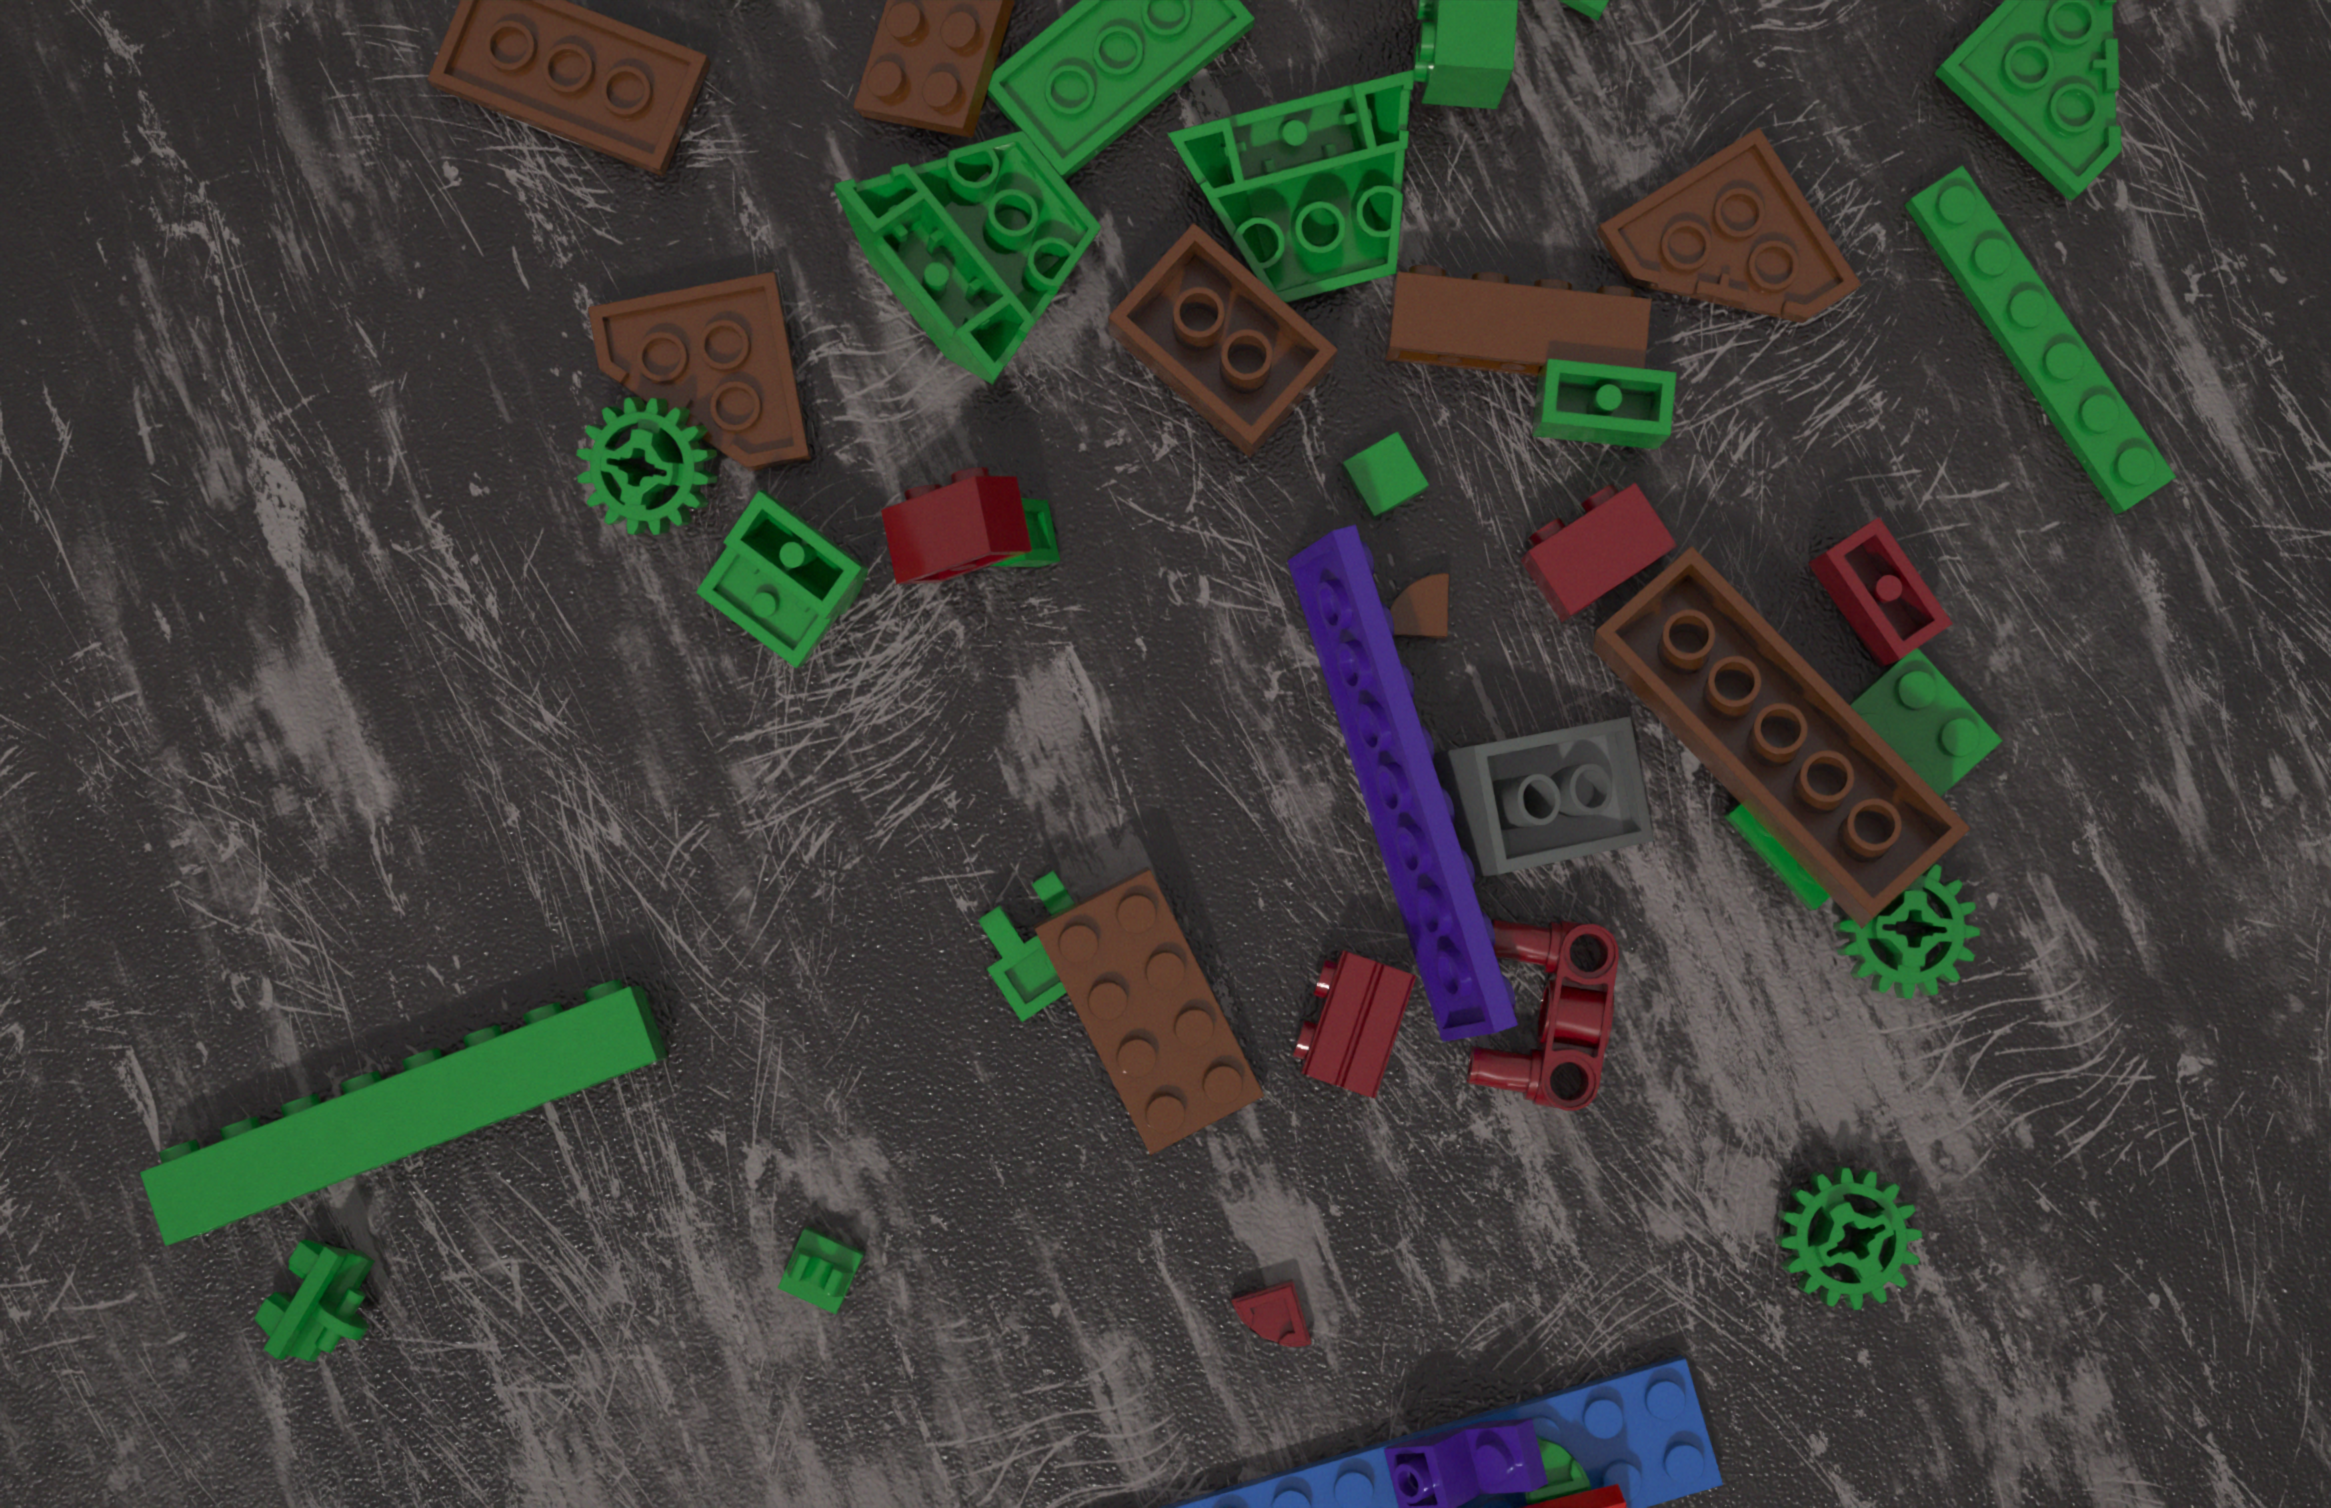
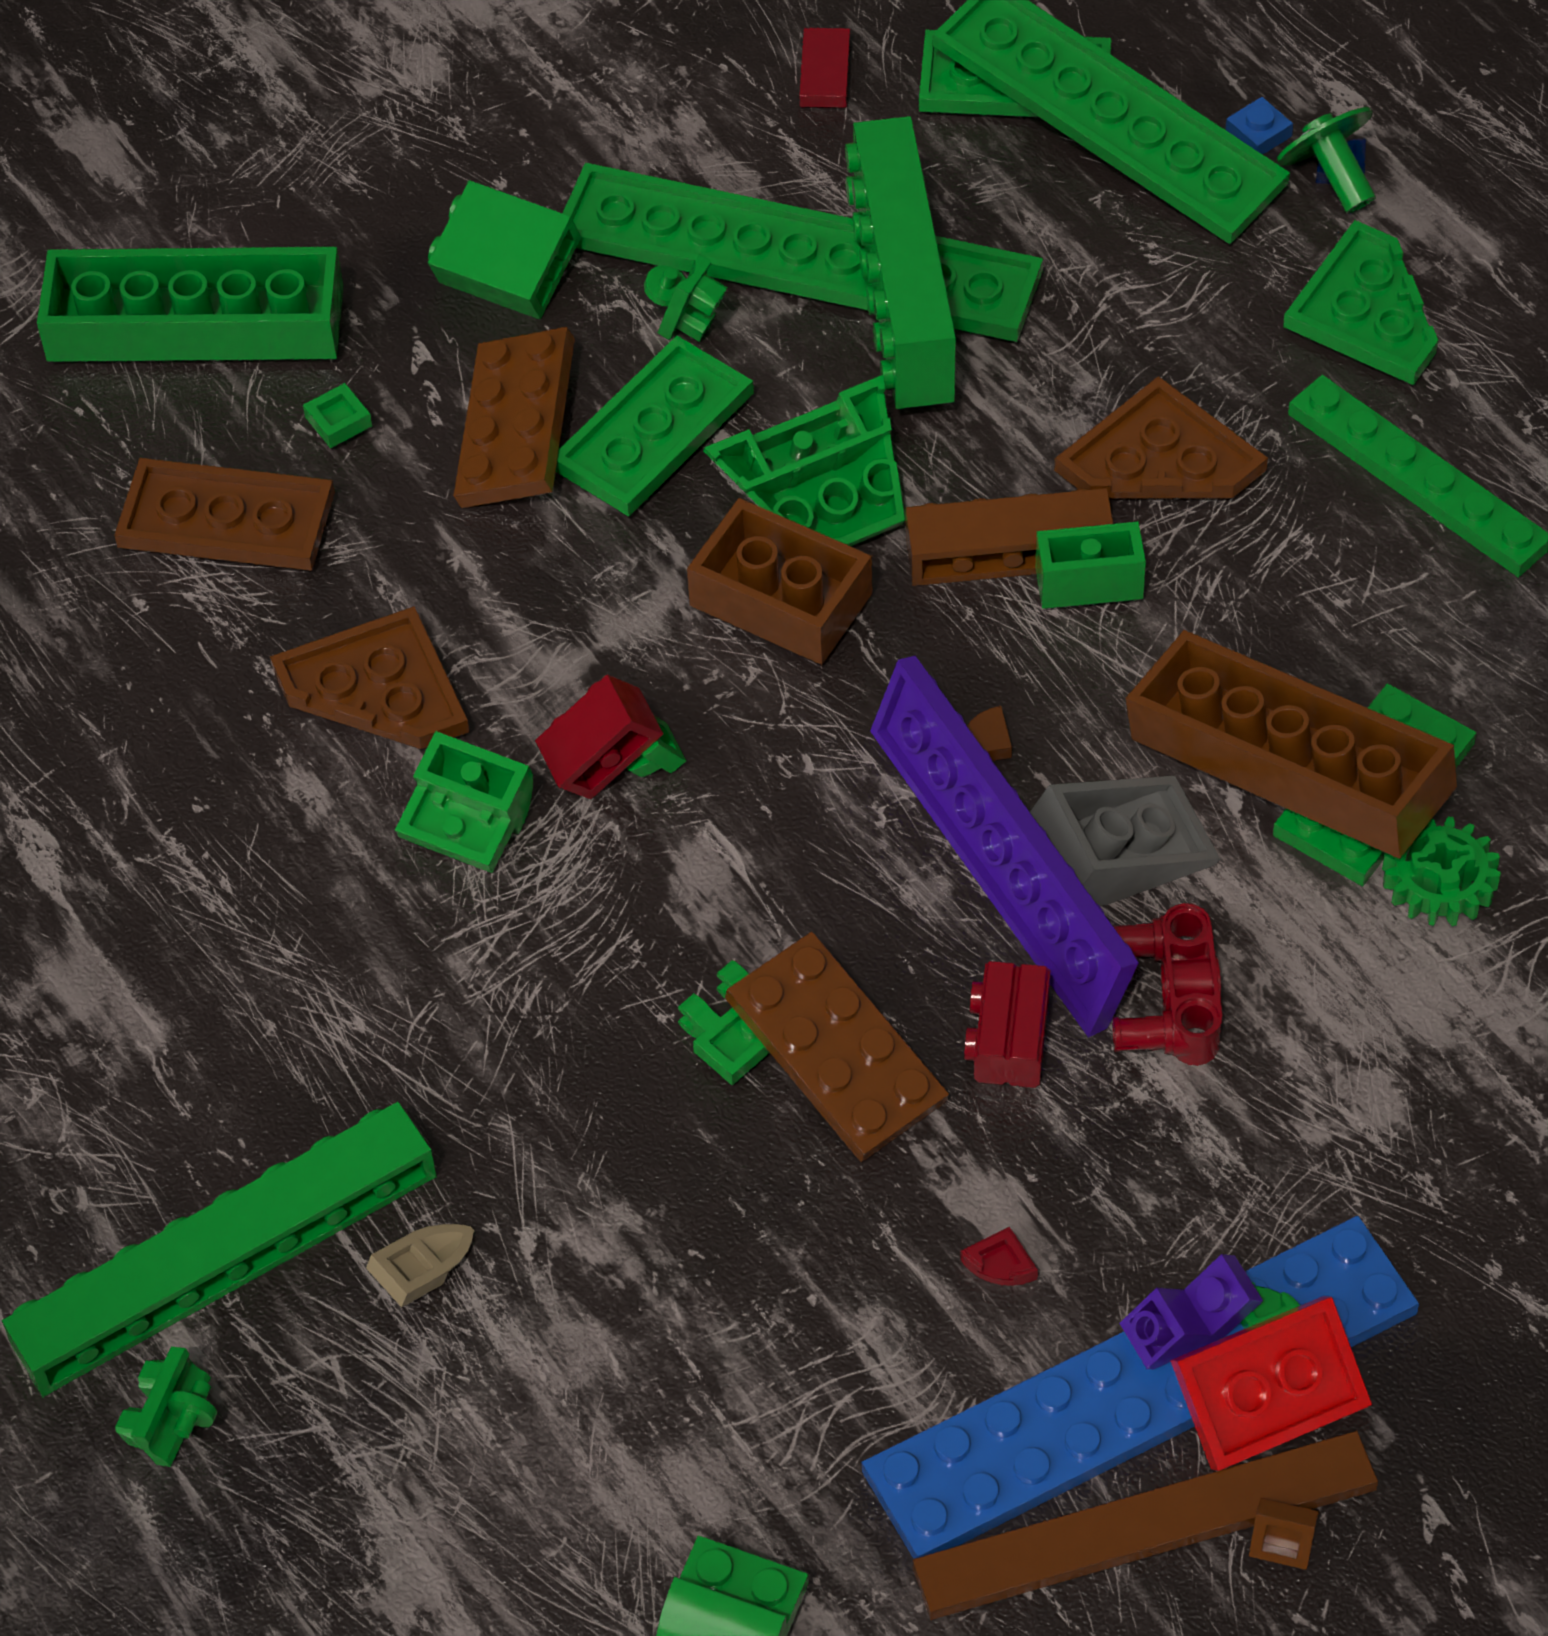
camera: 10 degrees left, 30 degrees down
green gear [576,397,718,535] -> none
green tile [778,1226,866,1314] -> none
green wedge [834,130,1101,385] -> none
green tile [1341,431,1429,520] -> none
dark red brick [1520,482,1678,623] -> none
green gear [1775,1165,1922,1310] -> none
dark red brick [1808,517,1953,667] -> none
none -> dark tan plate [366,1224,474,1308]

